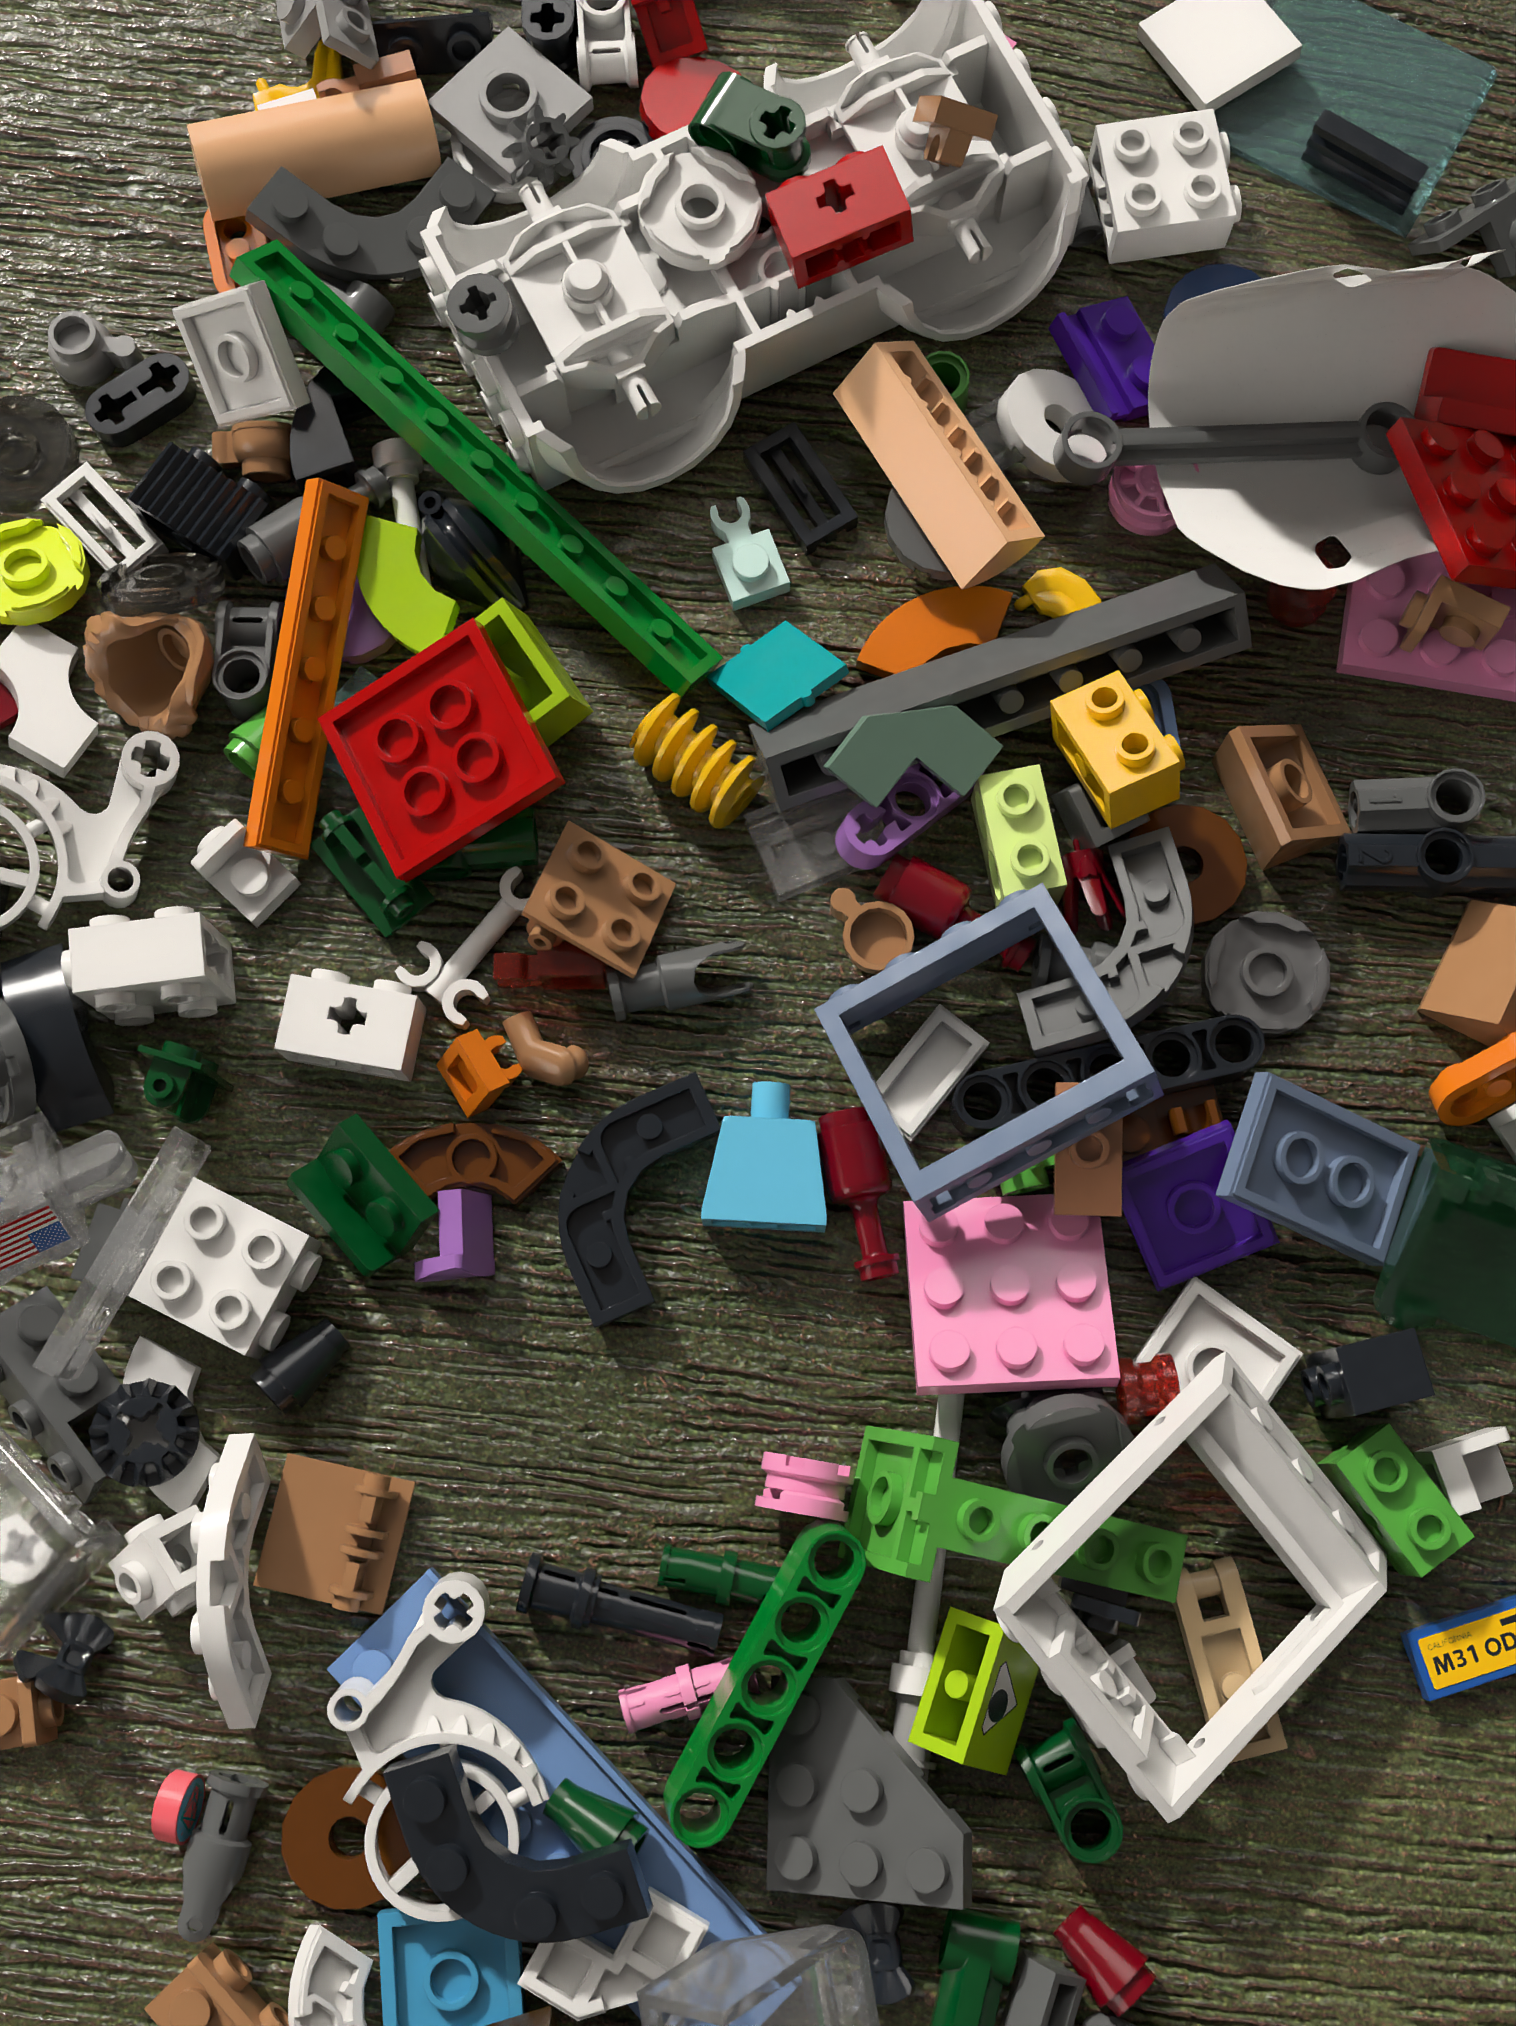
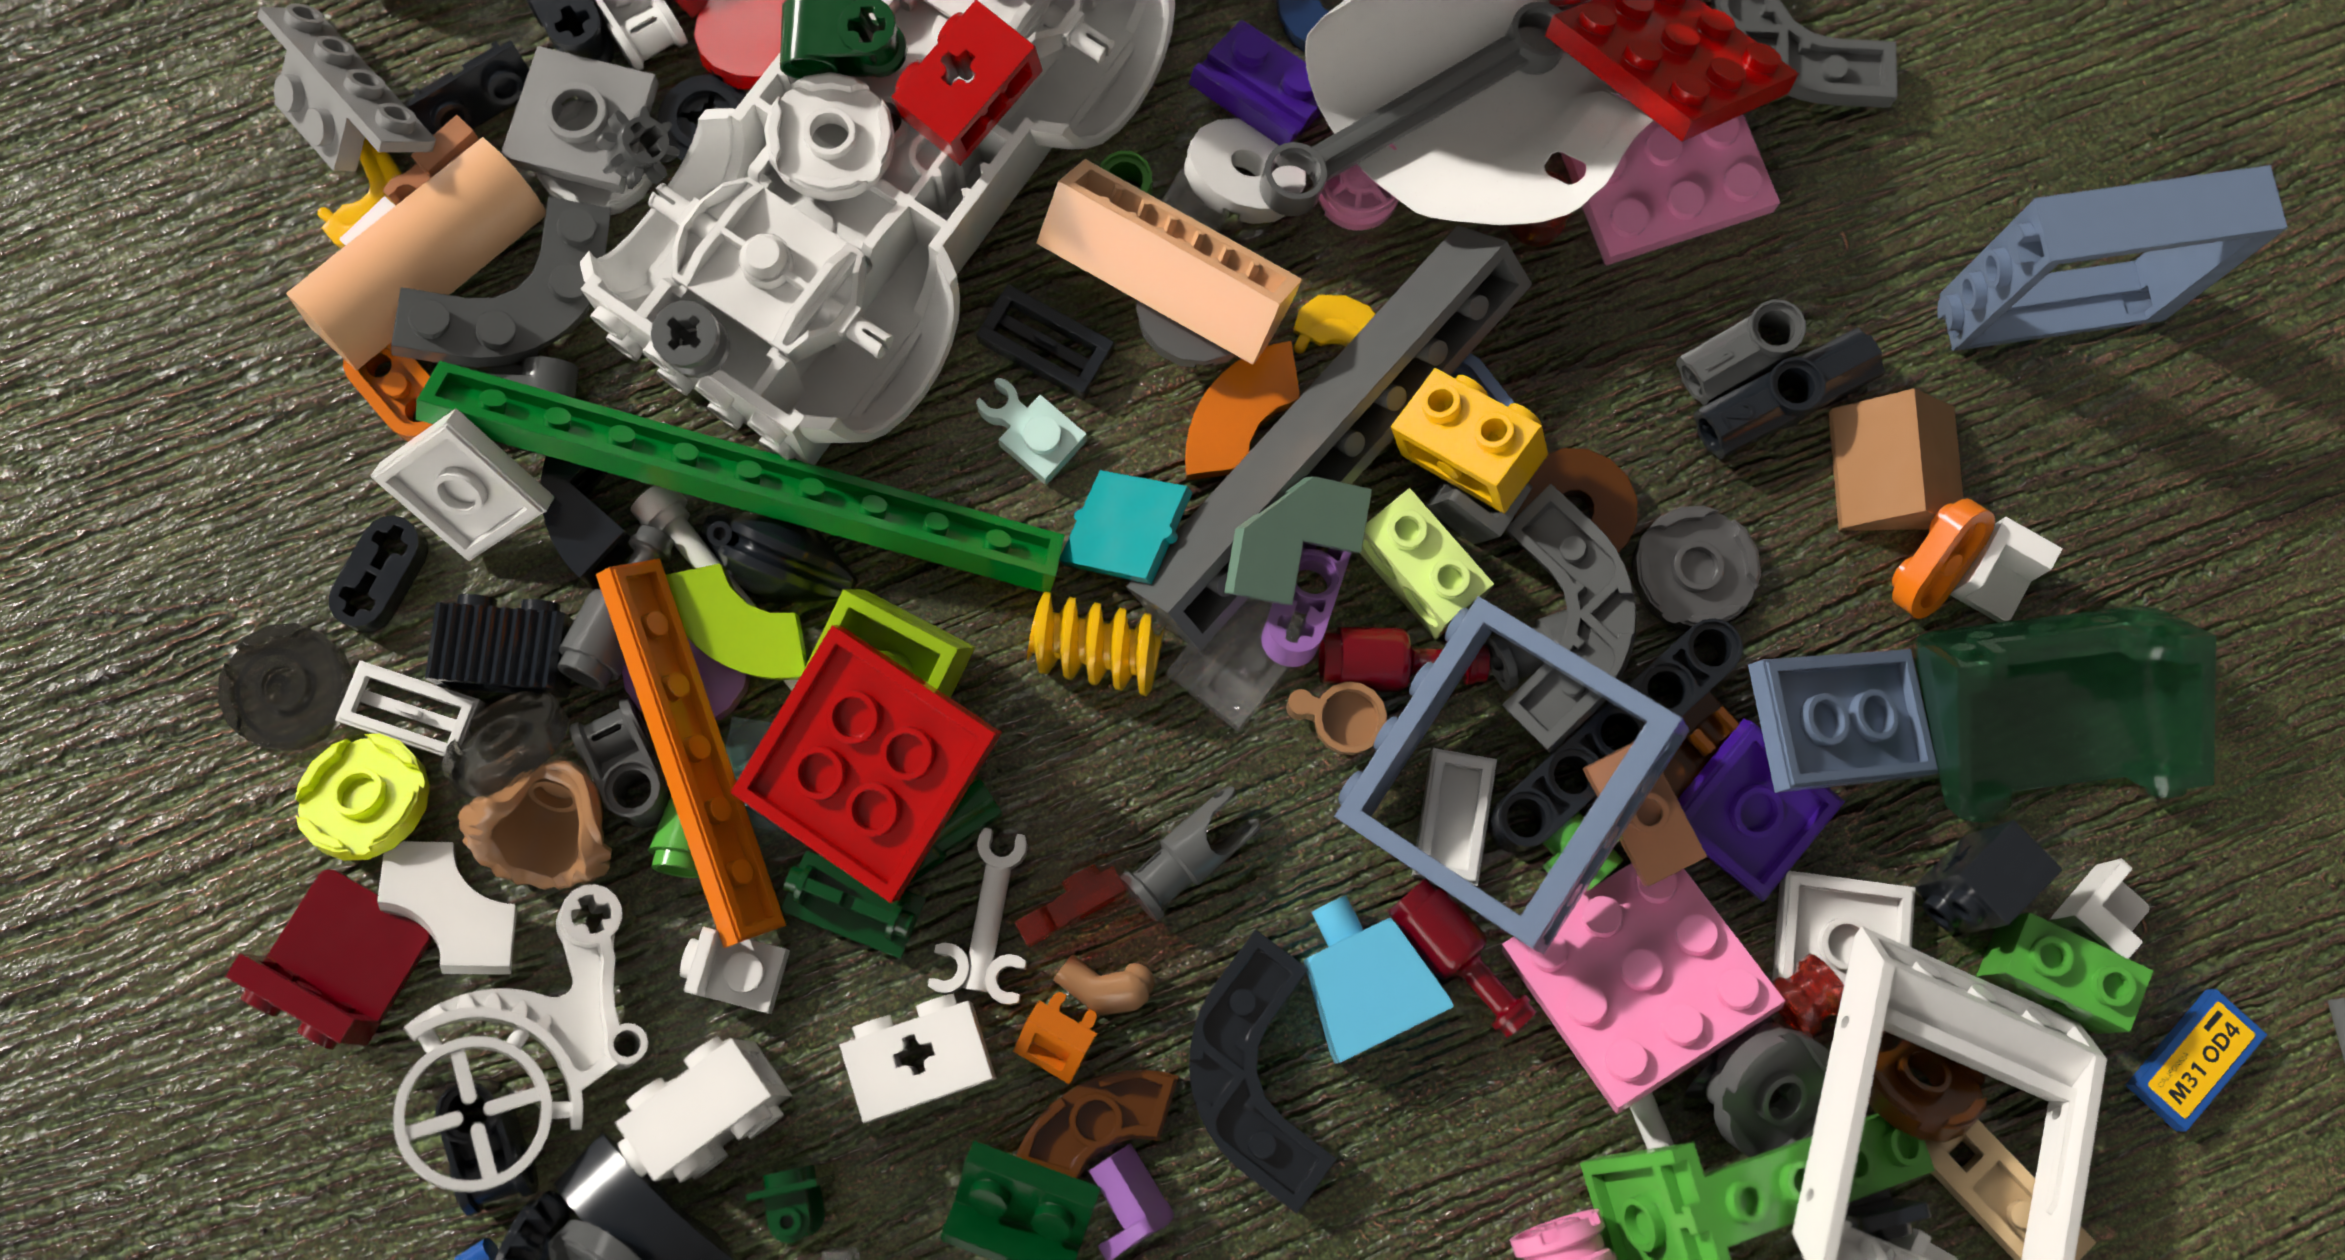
camera: 35 degrees left, 0 degrees up
light grey piece [48,311,144,387] -> none
medium nougat piece [212,420,292,483] -> none
medium nougat hinge [521,820,676,979] -> none
dark red piece [1061,839,1126,935] -> none
medium nougat slope [1212,724,1351,871] -> none
medium nougat bracket [1399,574,1511,653] -> none
none -> reddish brown tile [1868,1030,1987,1142]

